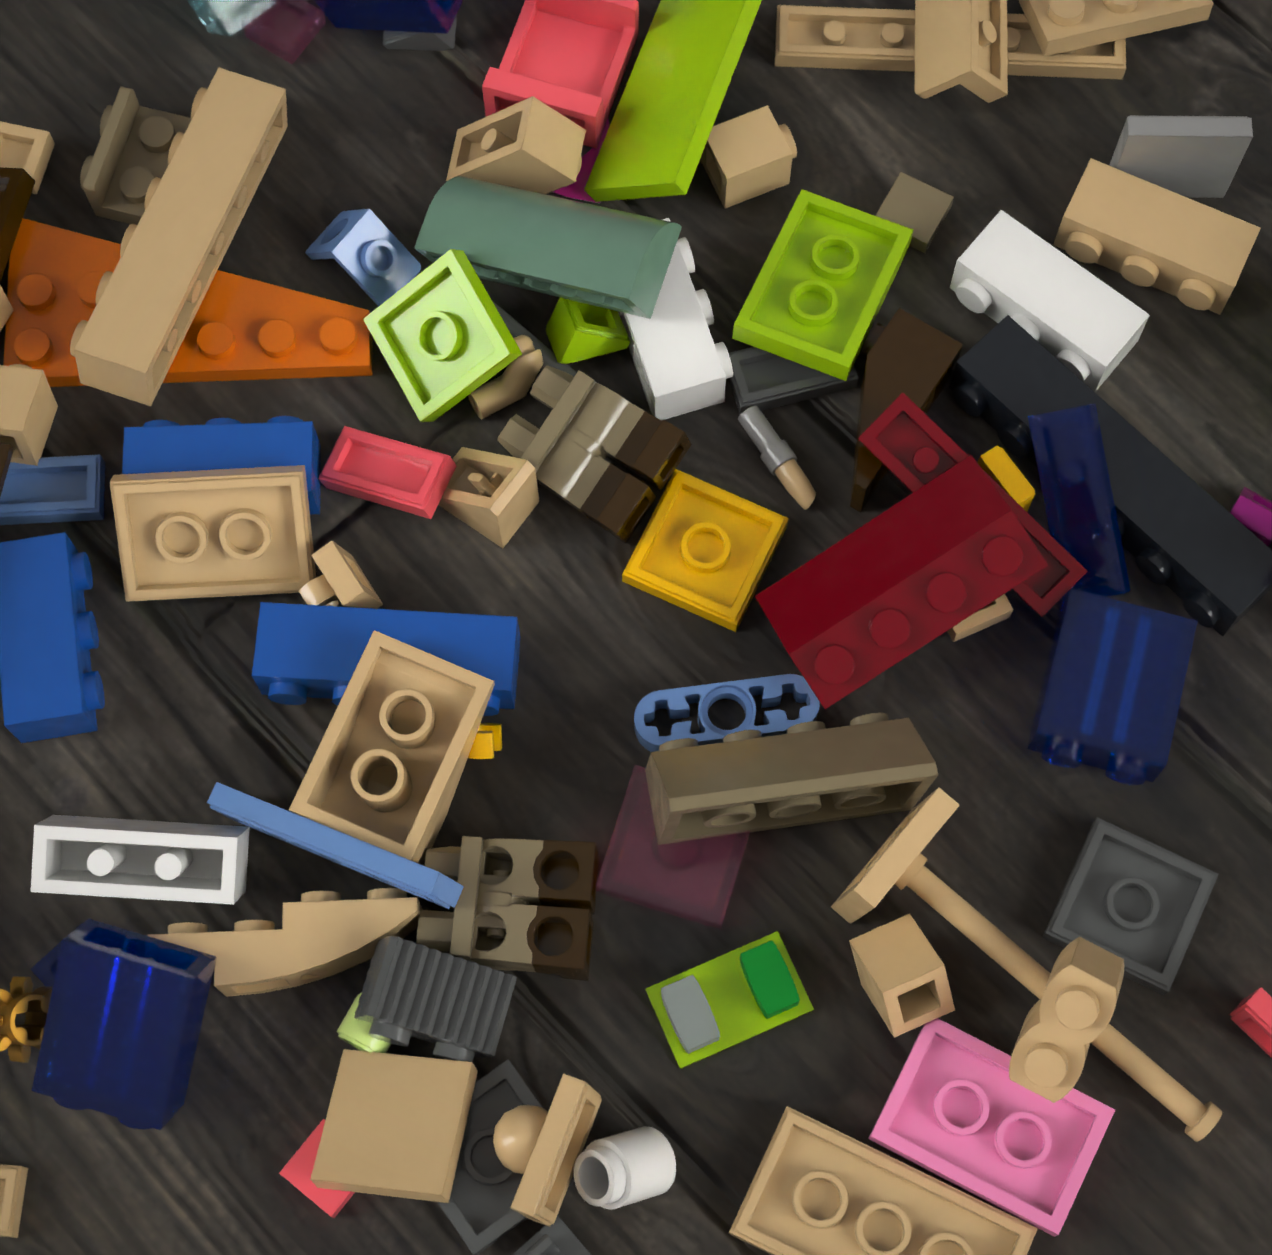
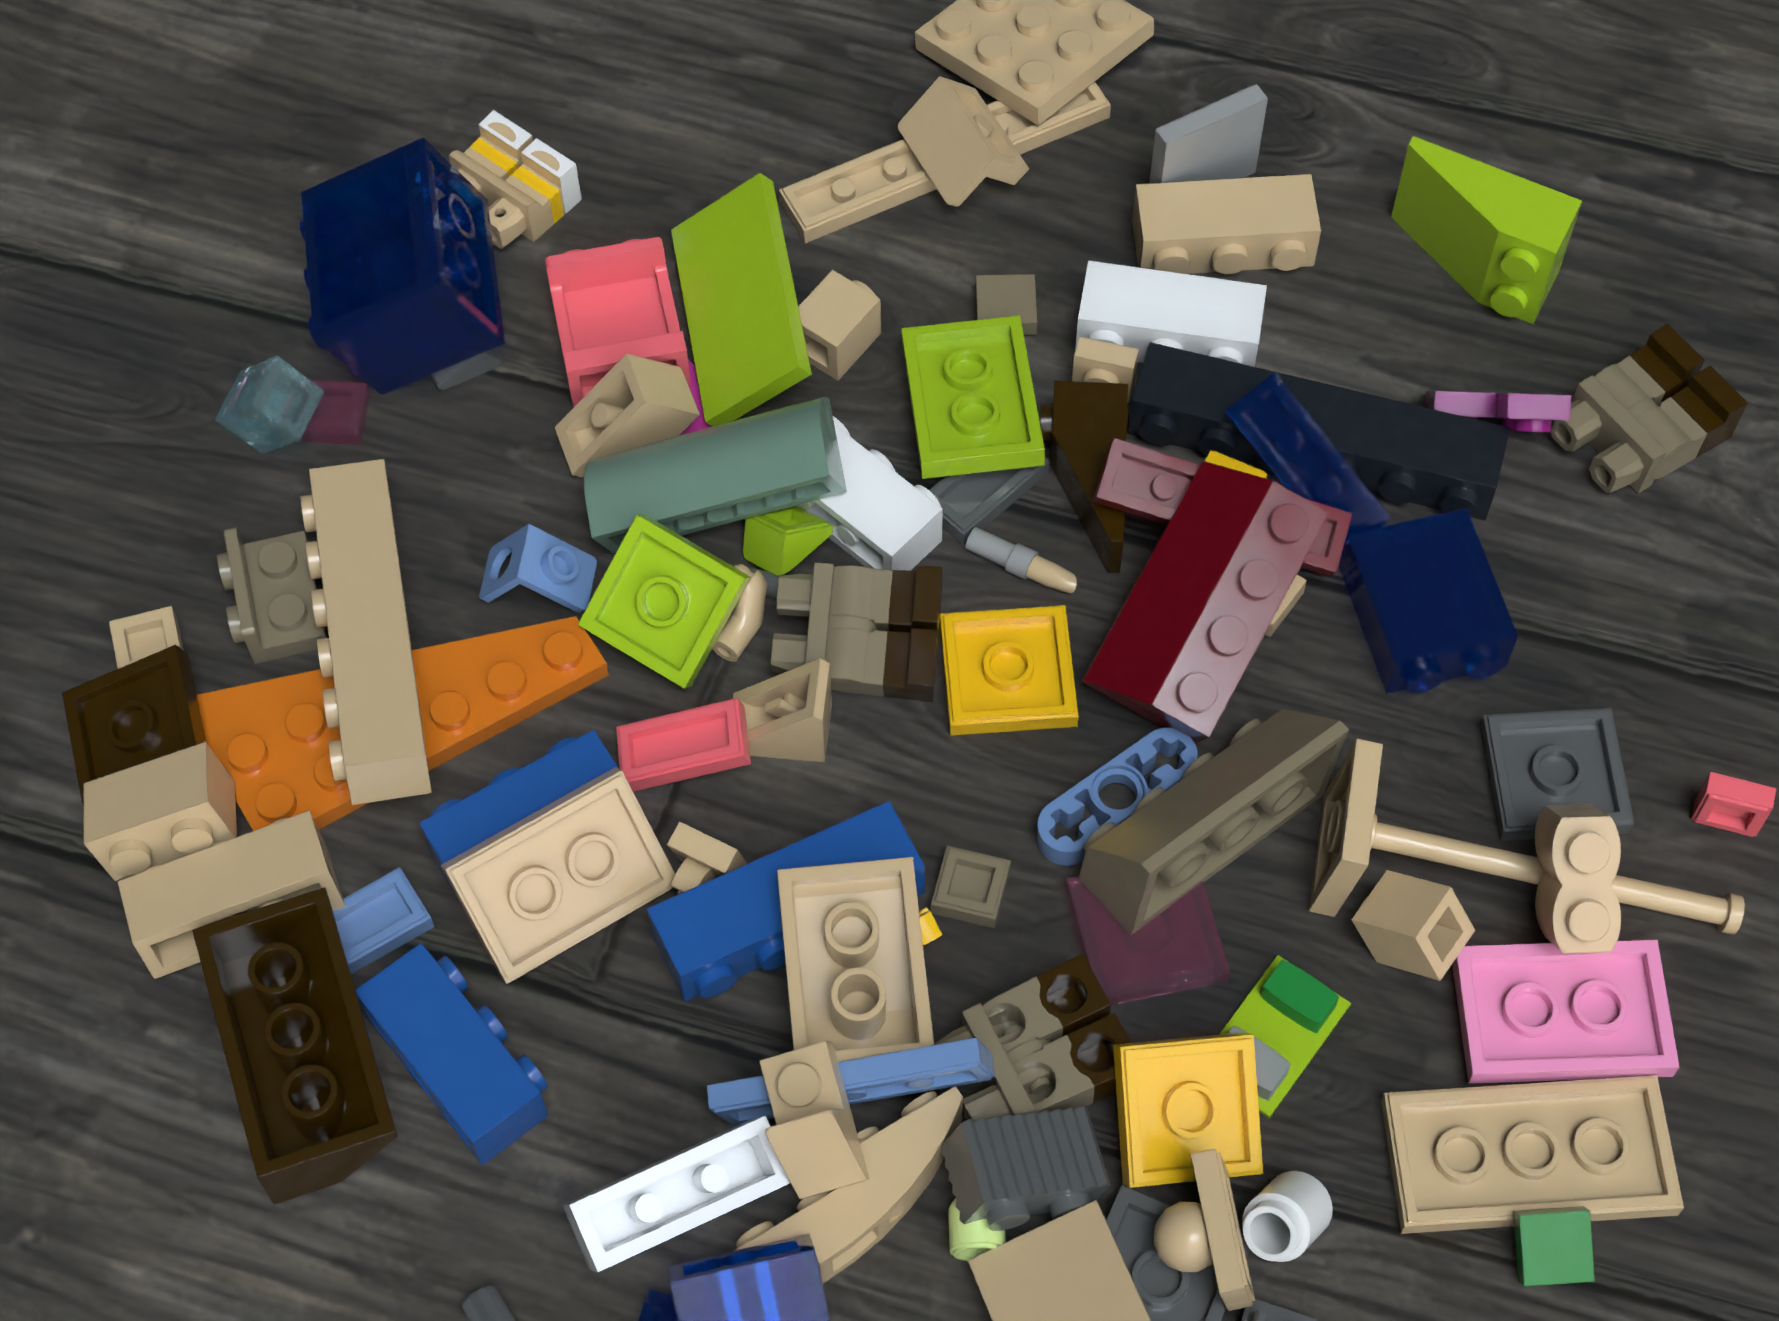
camera: 30 degrees left, 10 degrees down
none -> tan slope [760,1041,869,1199]
none -> dark tan tile [931,846,1011,929]
none -> tan plate [1072,336,1139,403]
none -> yellow tile [1113,1032,1263,1188]

